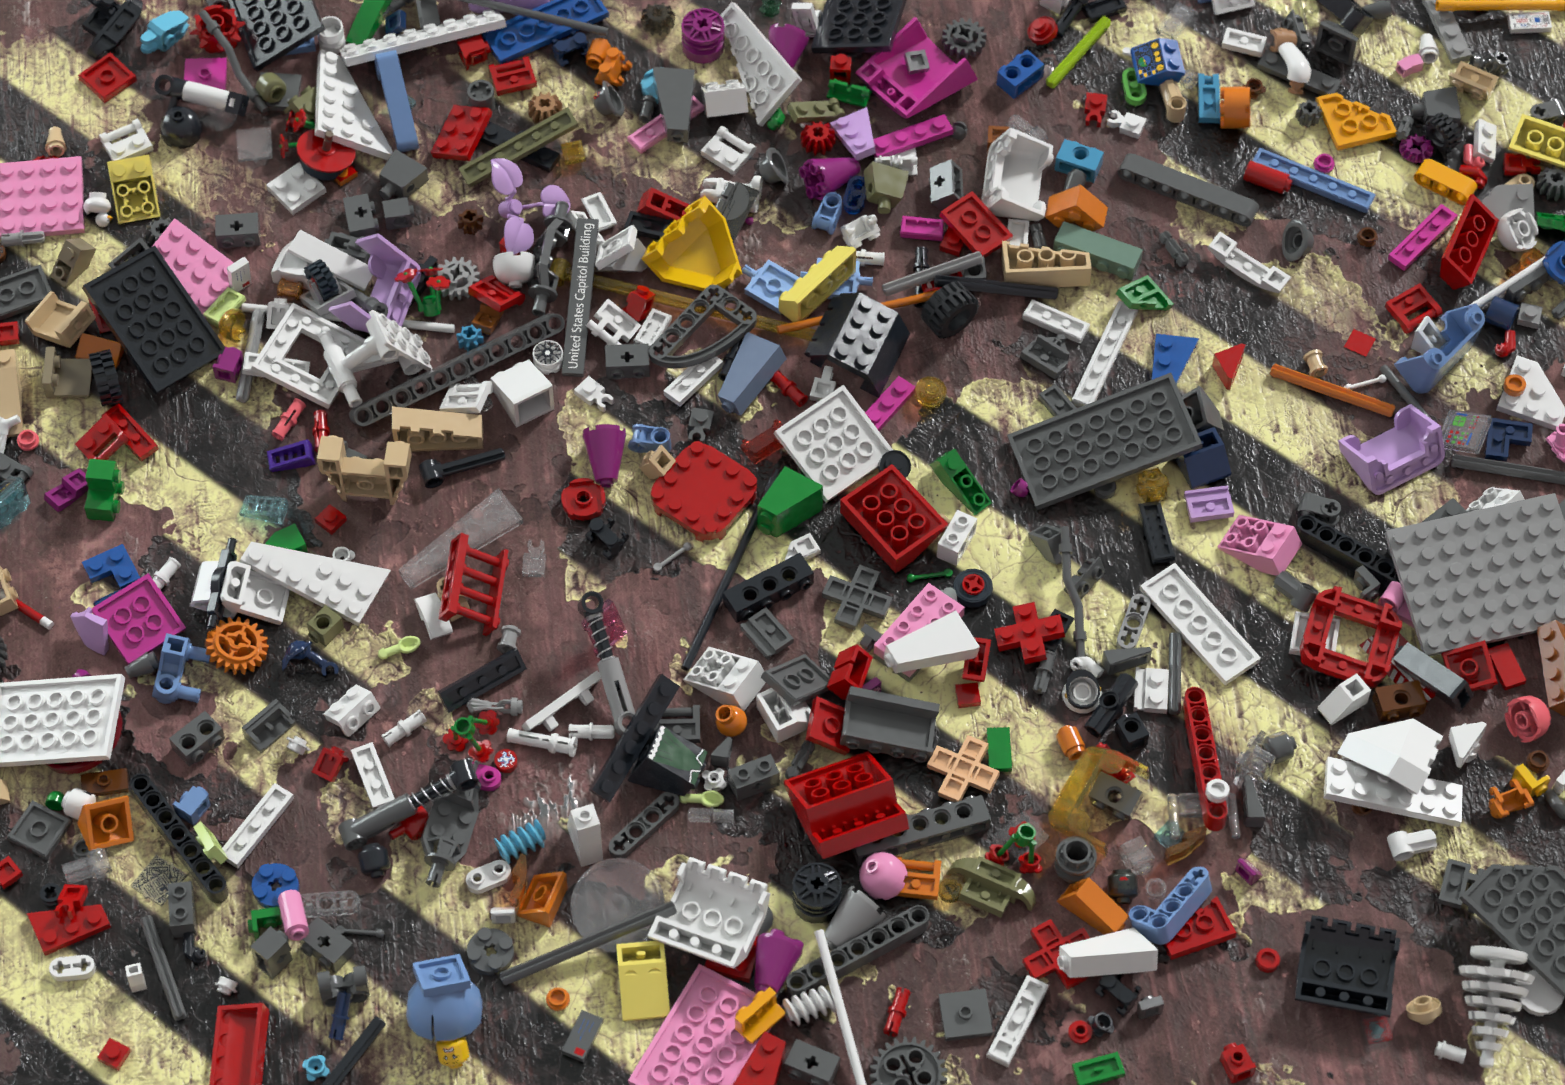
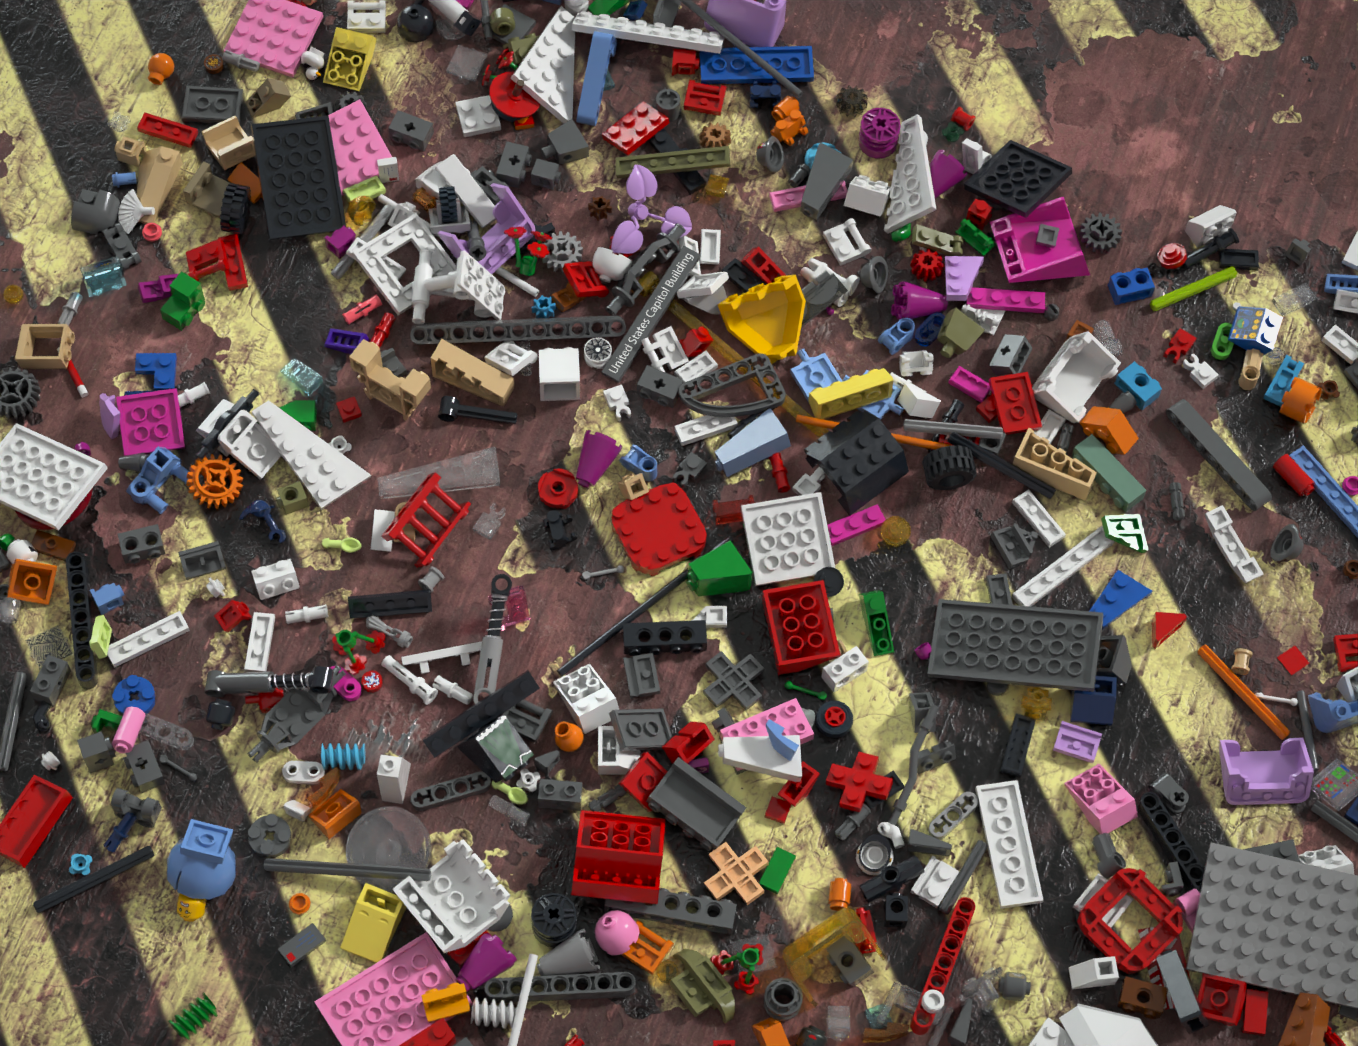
camera: 25 degrees right, 5 degrees up
none -> medium blue slope [766,719,799,761]
none -> white slope [897,383,941,418]

